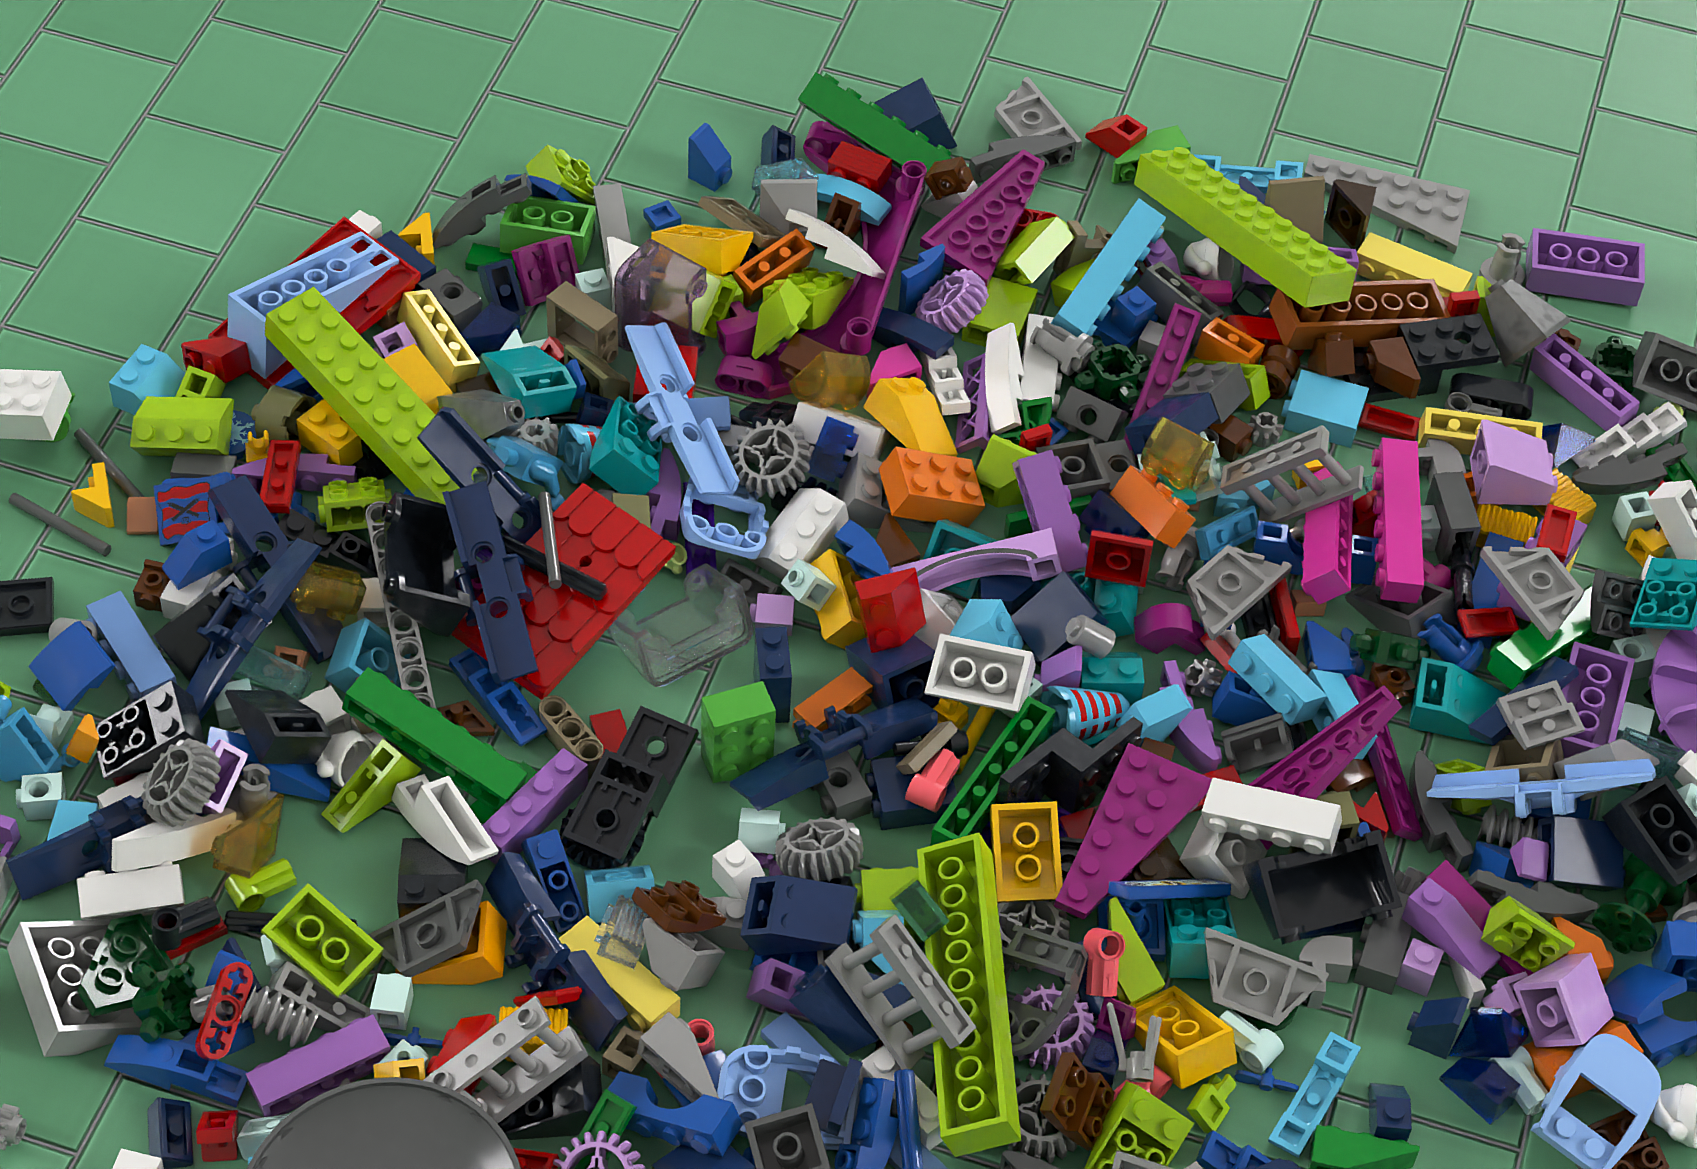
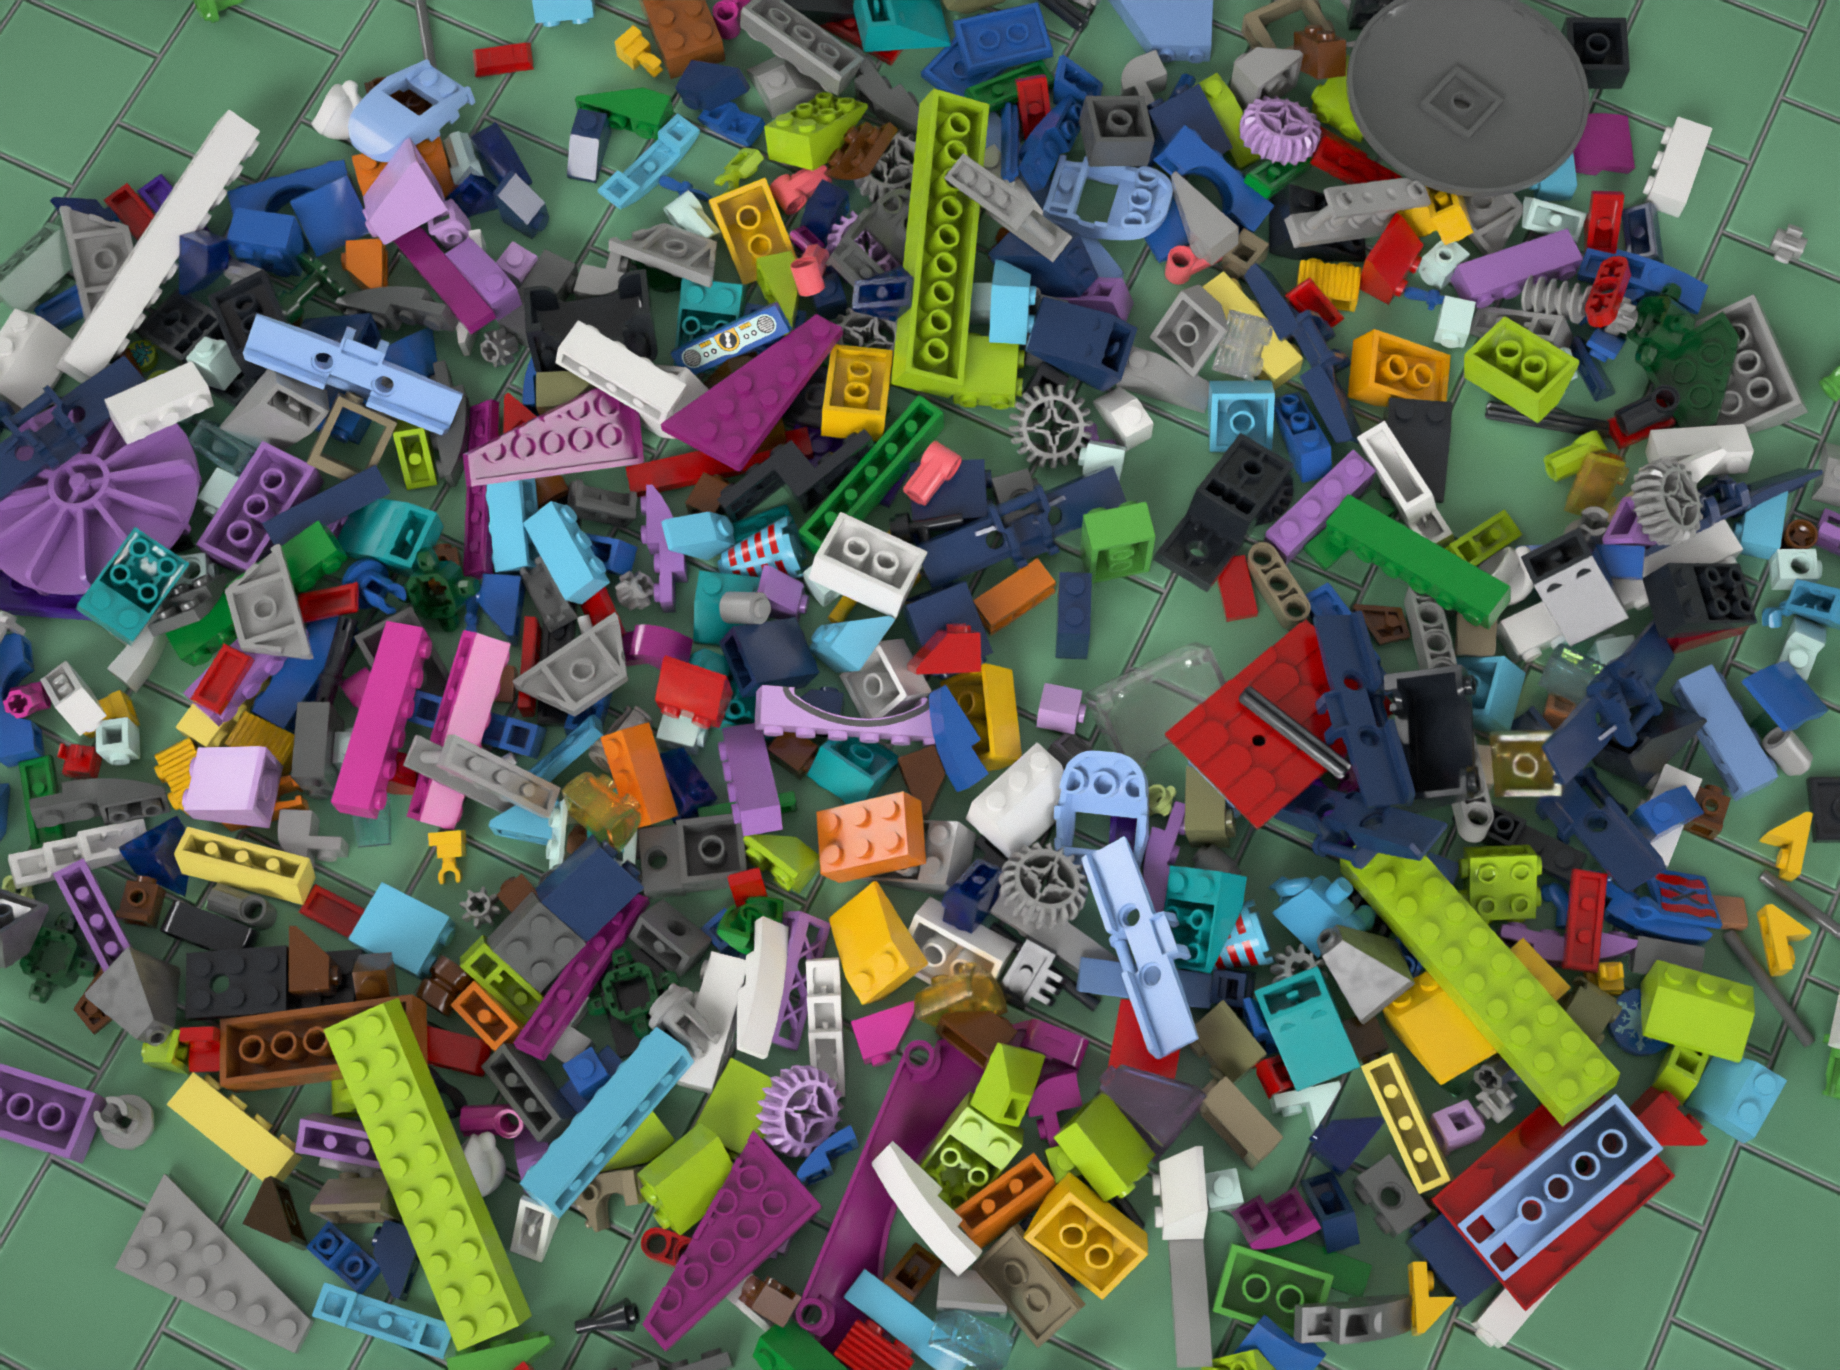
camera: 165 degrees left, 20 degrees up
light orange slope [66,714,99,763] -> none
dark grey wing [368,879,484,977] -> none
dark grey bar [538,492,562,589] -> none
reddish brown slope [631,880,727,933] -> none
blue plate [643,200,681,231] -> none
light aqua brick [781,558,837,611] -> none
dark blue panel [805,1058,863,1136] -> none
dark blue slope [872,307,954,360] -> none
clear green slope [888,877,949,942] -> none
dark tan tile [896,721,958,775] -> none
light grey plant [1107,1002,1162,1083] -> none
lime slope [1481,896,1575,973] -> none
light grey slope [1496,680,1585,750] -> none
medium lavender slope [1510,837,1549,882] -> none
none -> reddish brown brick [115,876,166,929]
none -> black cone [575,1297,640,1334]
none -> clear blue slope [852,265,914,322]
none -> yellow slope [1759,811,1813,883]
none -> reddish brown wheel [1780,519,1818,549]

